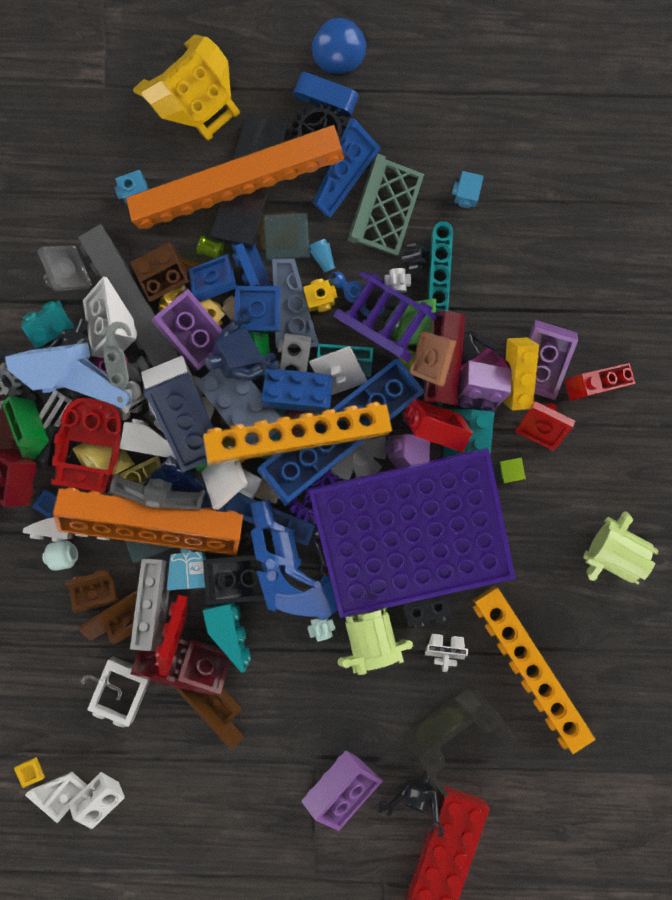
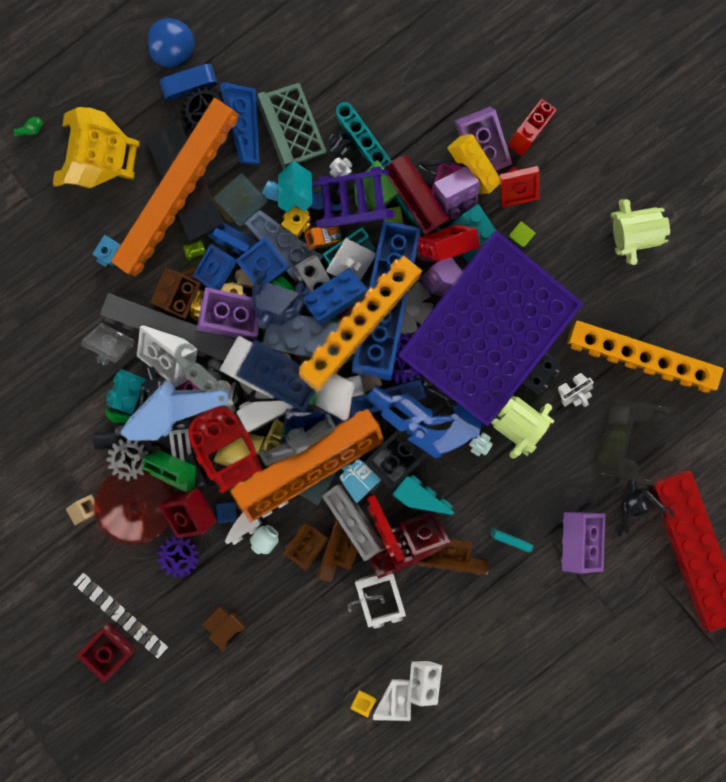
camera: 35 degrees left, 0 degrees up
nougat tile [410,330,456,386] -> none
dark azure brick [452,171,484,208] -> none
none -> green animal [14,117,43,136]
none -> green tile [105,408,131,423]
none -> teal piece [278,161,312,212]
none -> orange leg [304,226,343,250]
none -> teal tile [489,528,533,553]

